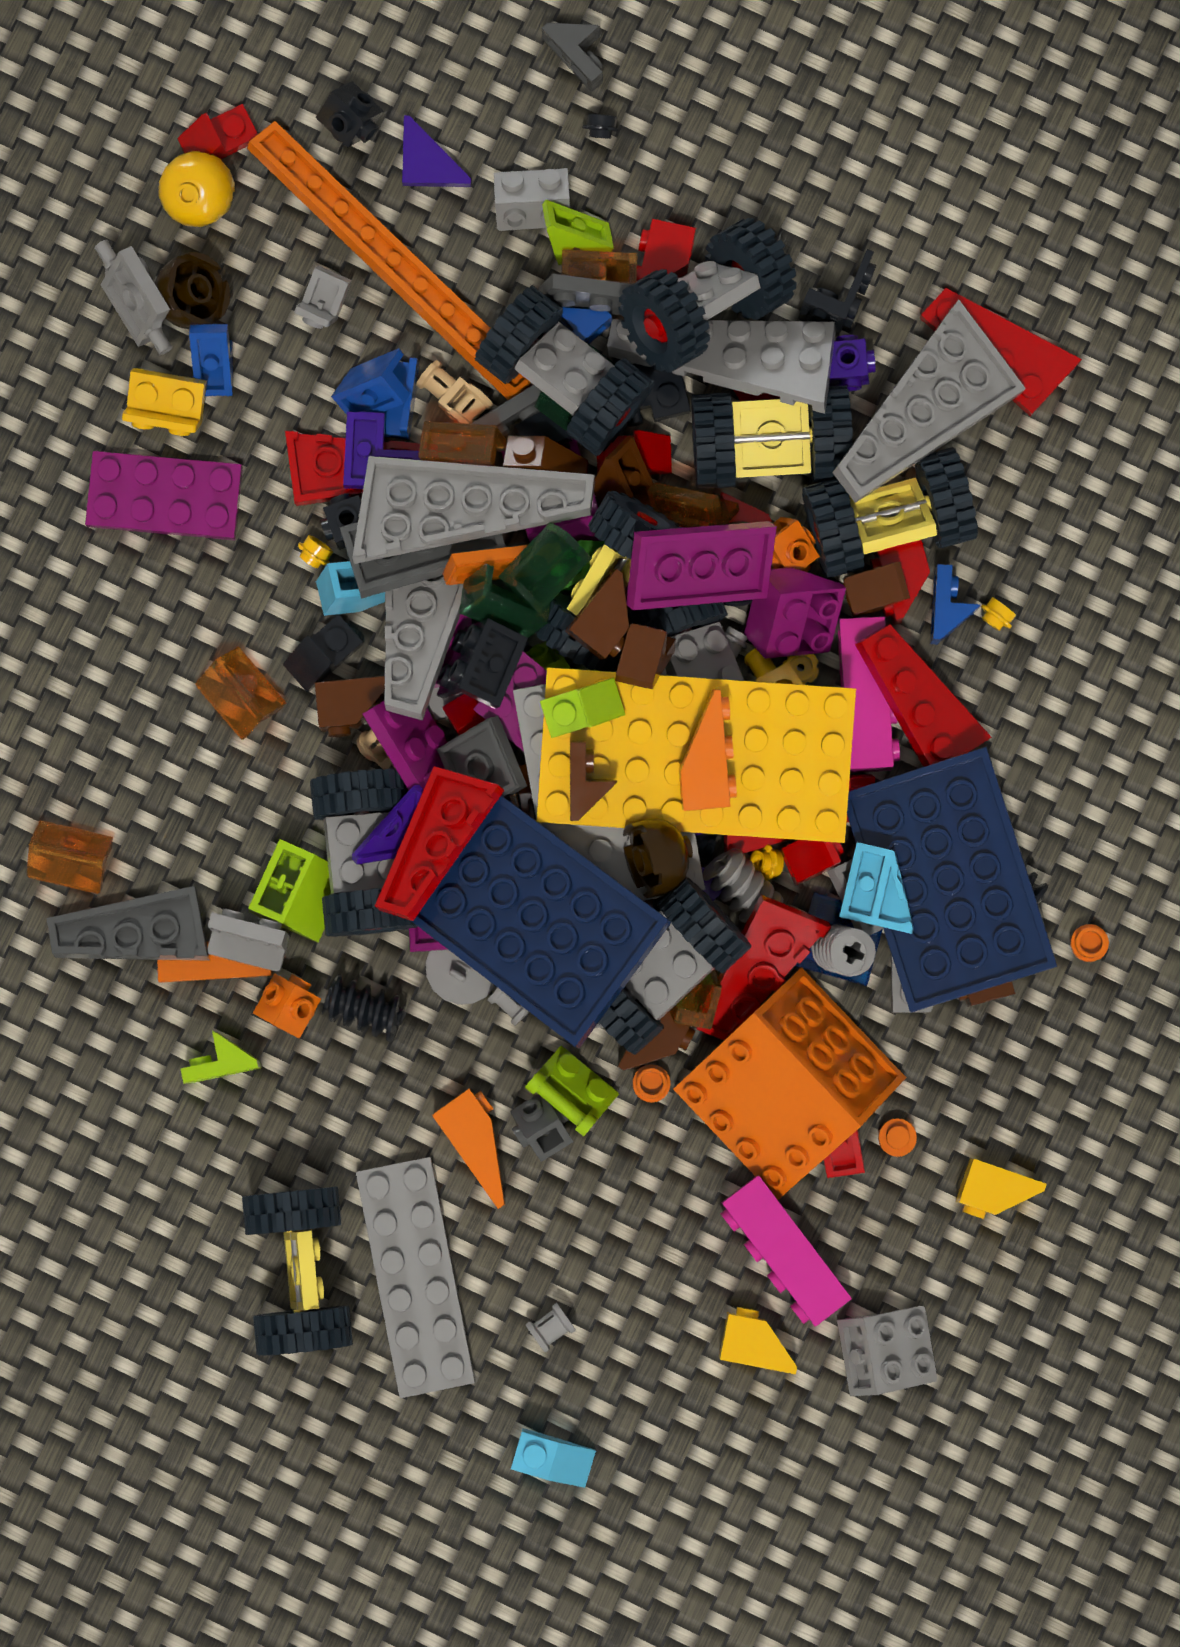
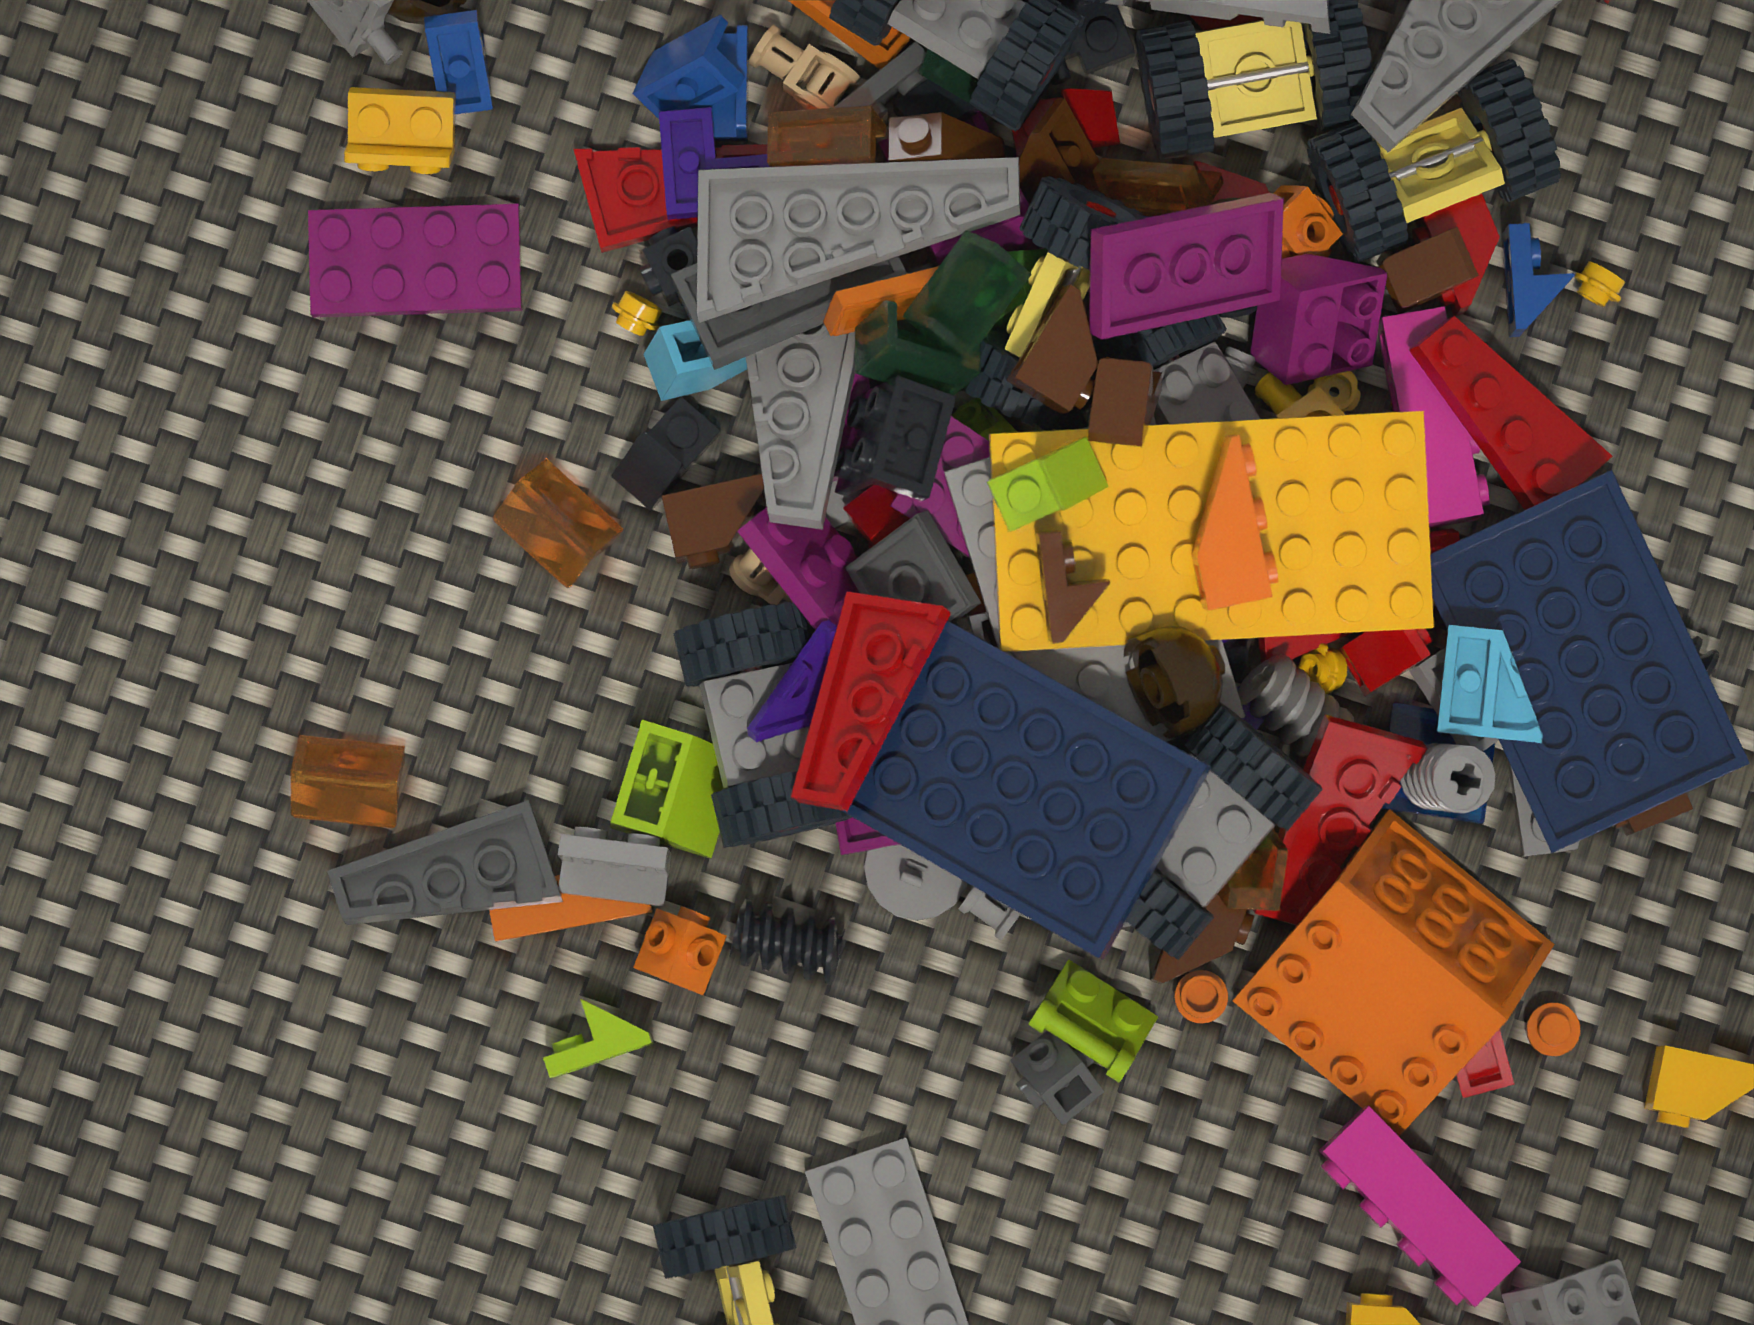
camera: 10 degrees left, 0 degrees up
orange slope [432,1088,505,1209] -> none

